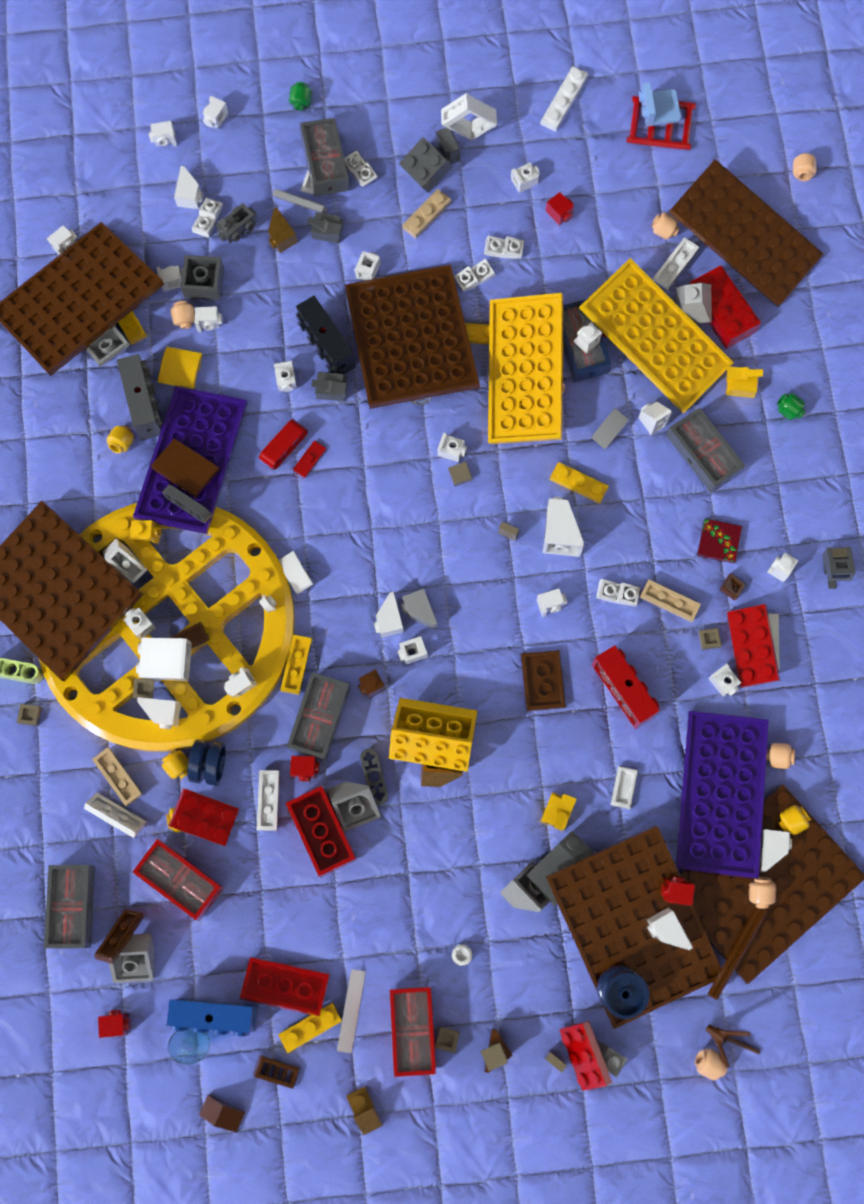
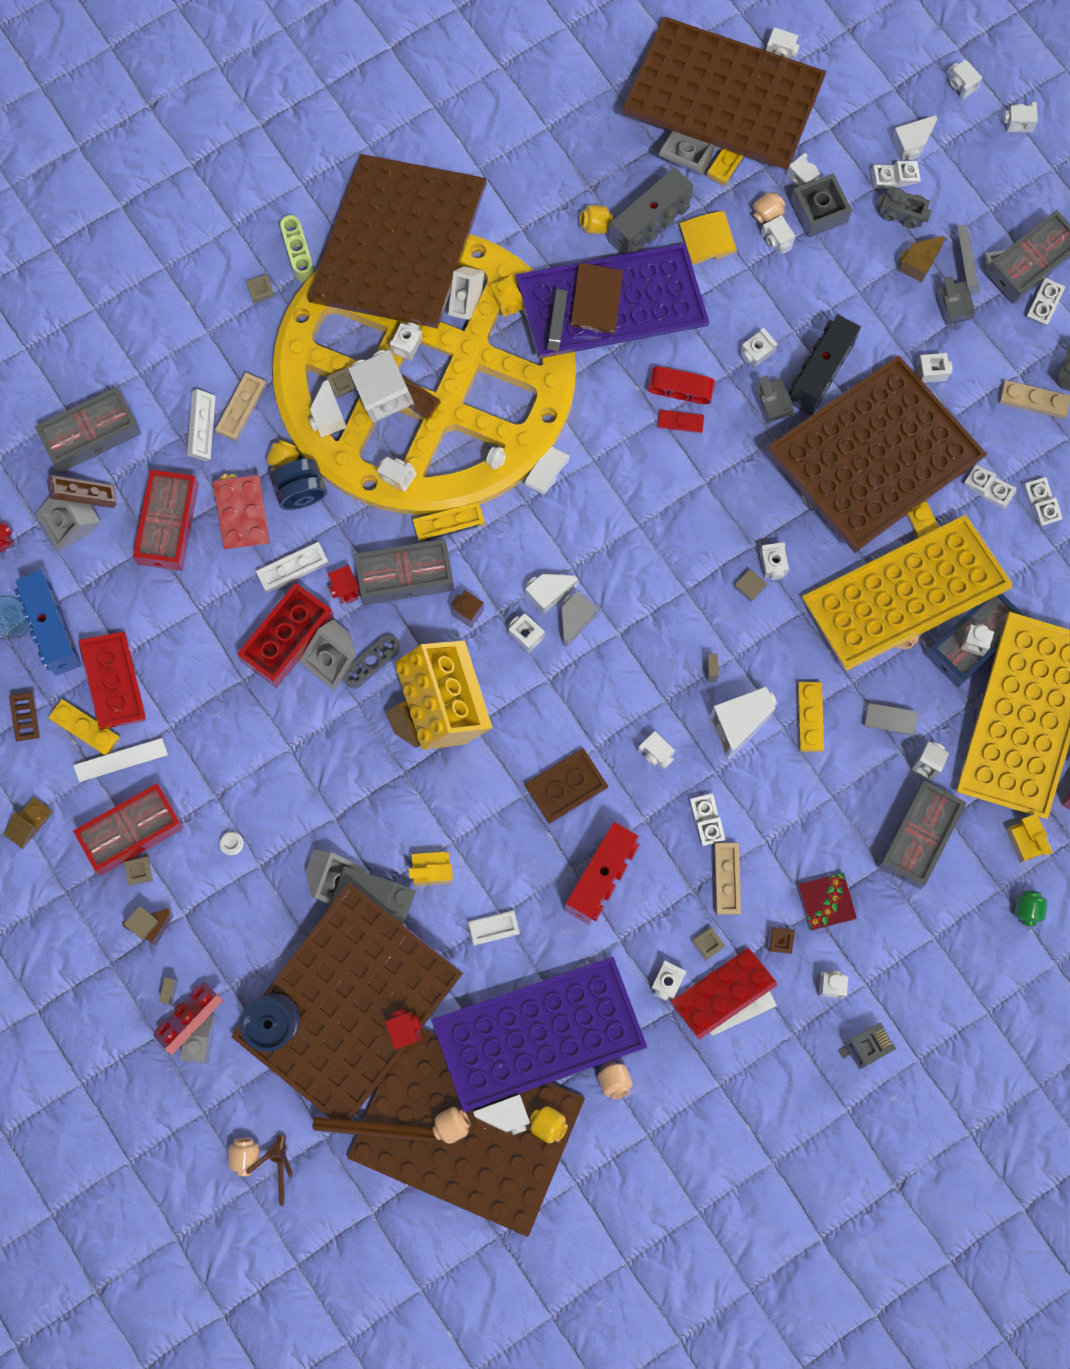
camera: 55 degrees right, 0 degrees up
white slope [647,908,693,950] -> none

